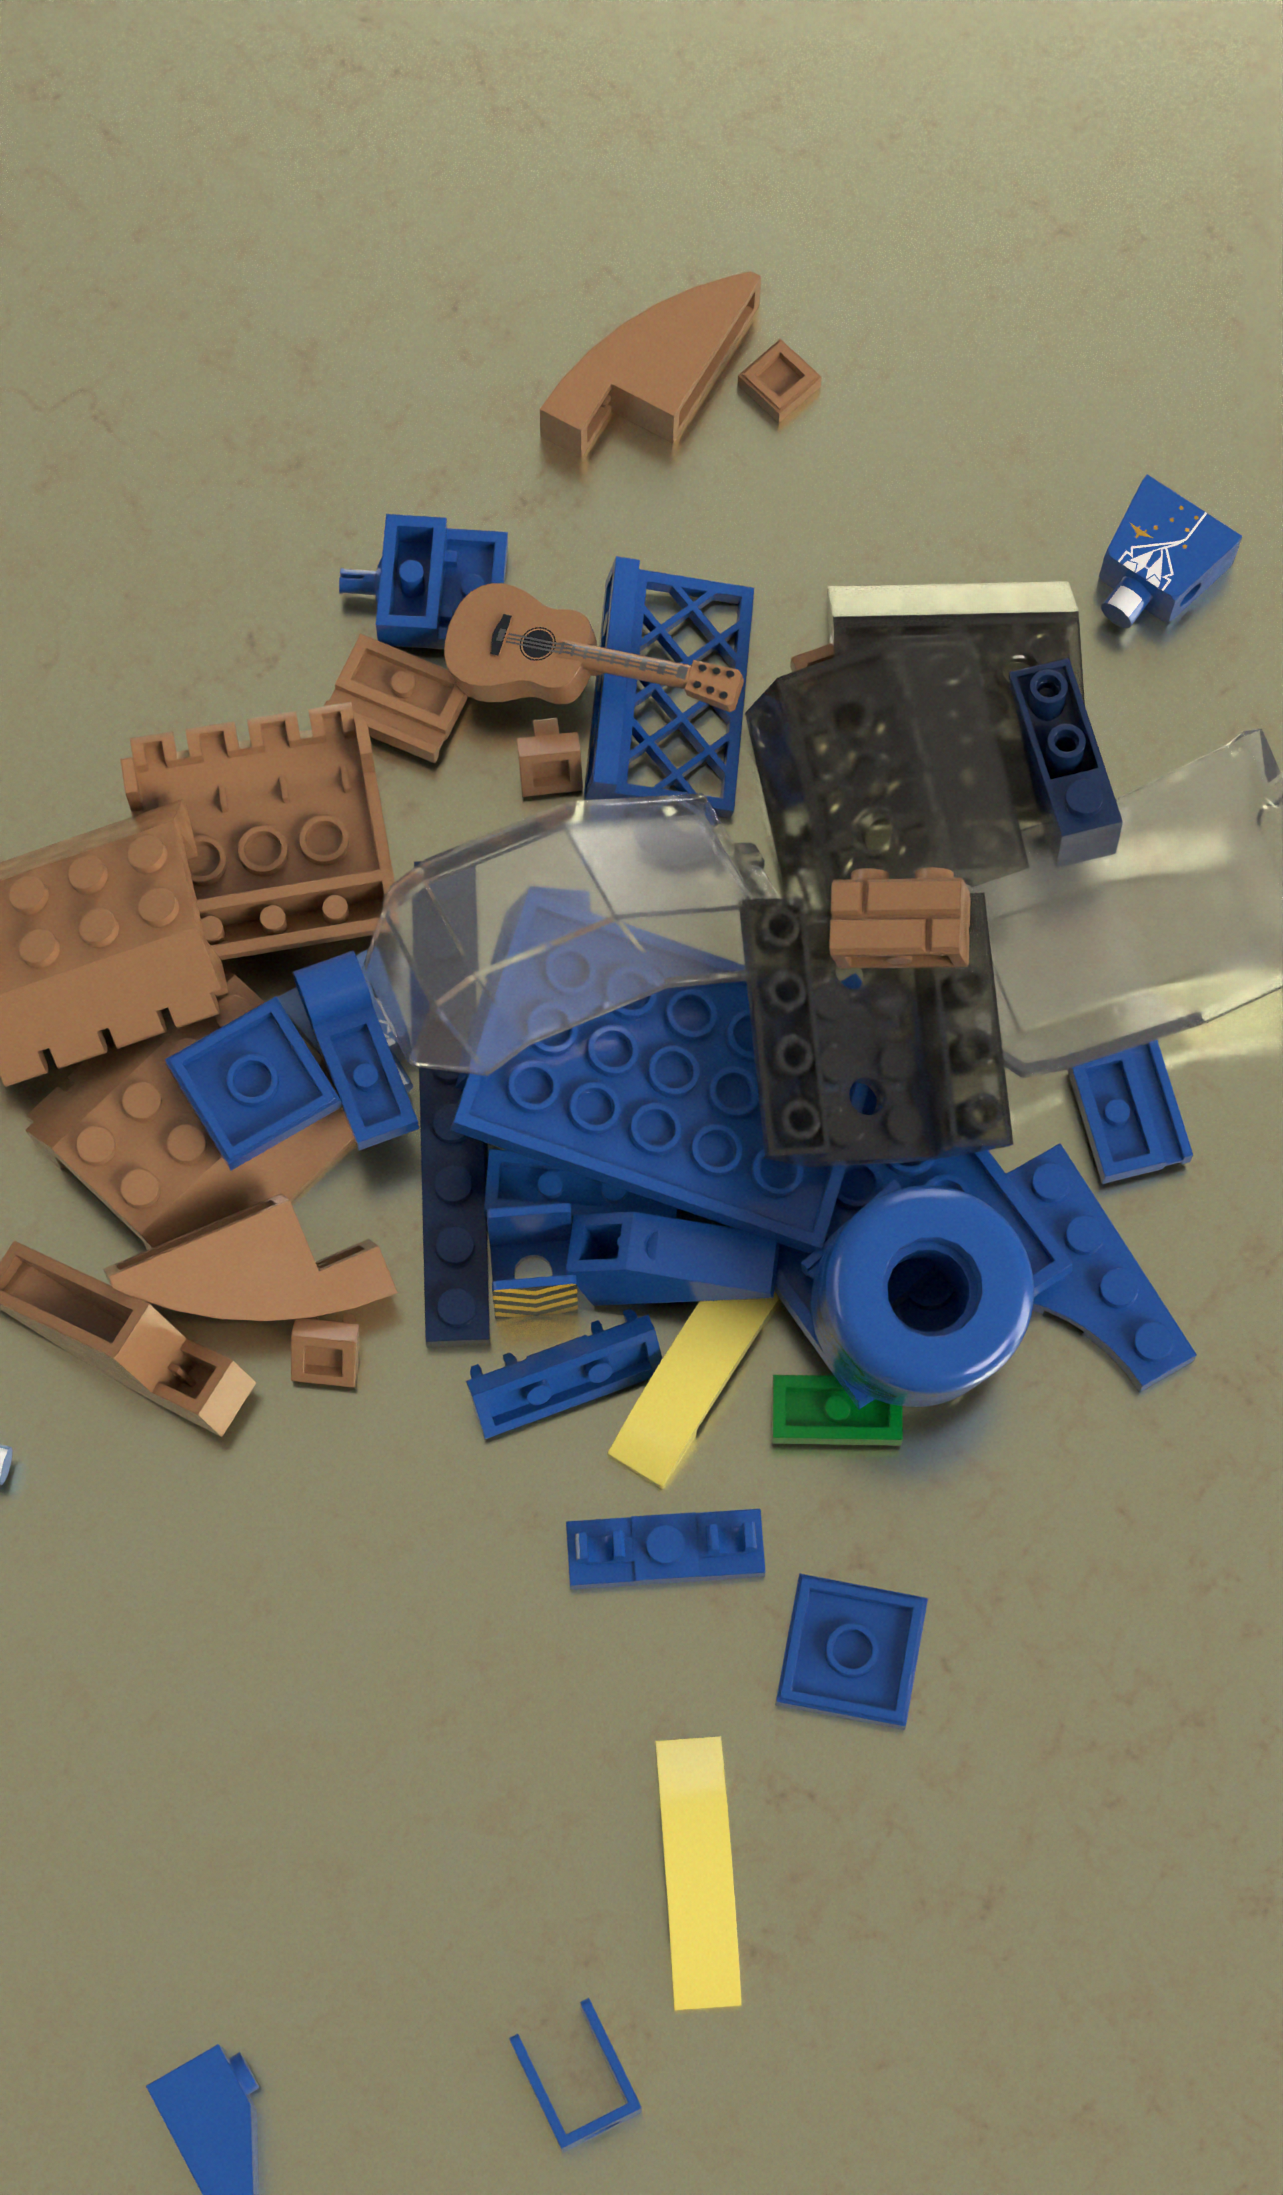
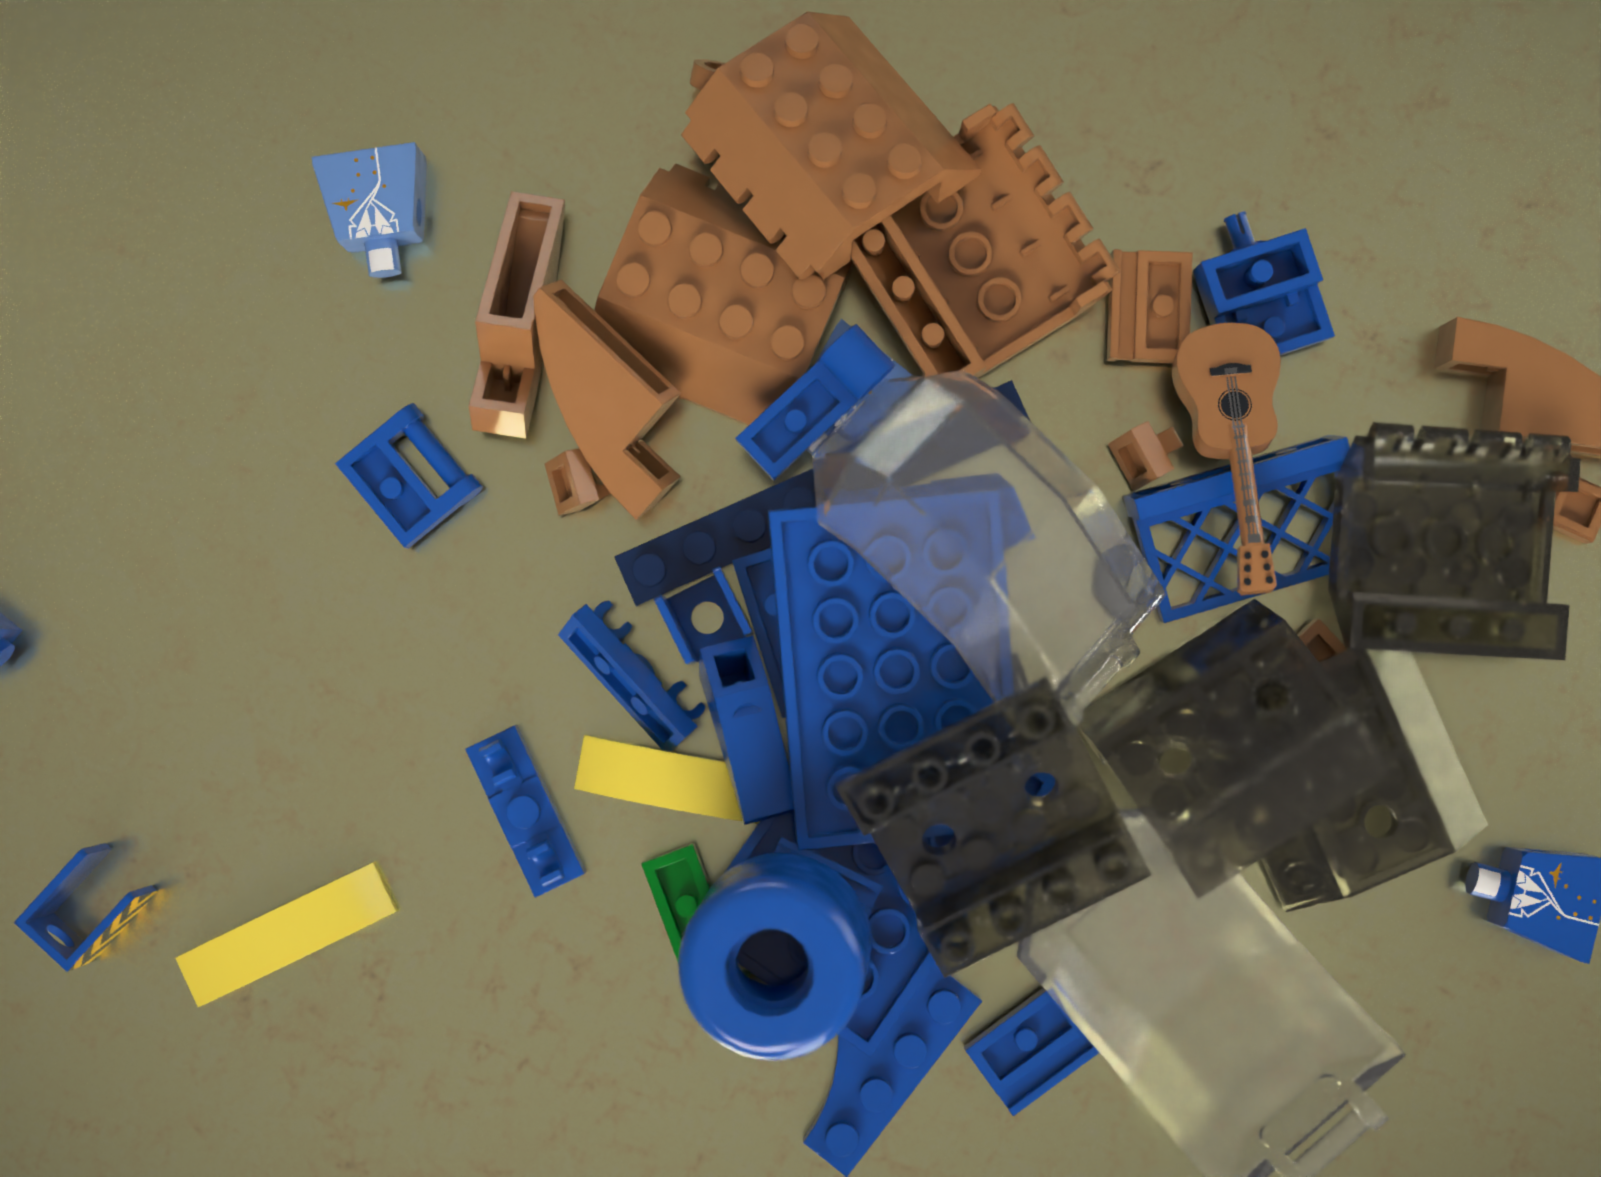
camera: 75 degrees right, 15 degrees up
blue tile [165,996,342,1171] -> none
blue tile [775,1573,928,1730] -> none
medium nougat brick [829,867,971,969] -> none
dark blue slope [1008,658,1123,868] -> none
none -> blue plate [335,403,483,549]
none -> clear smoke slope [1328,422,1581,661]

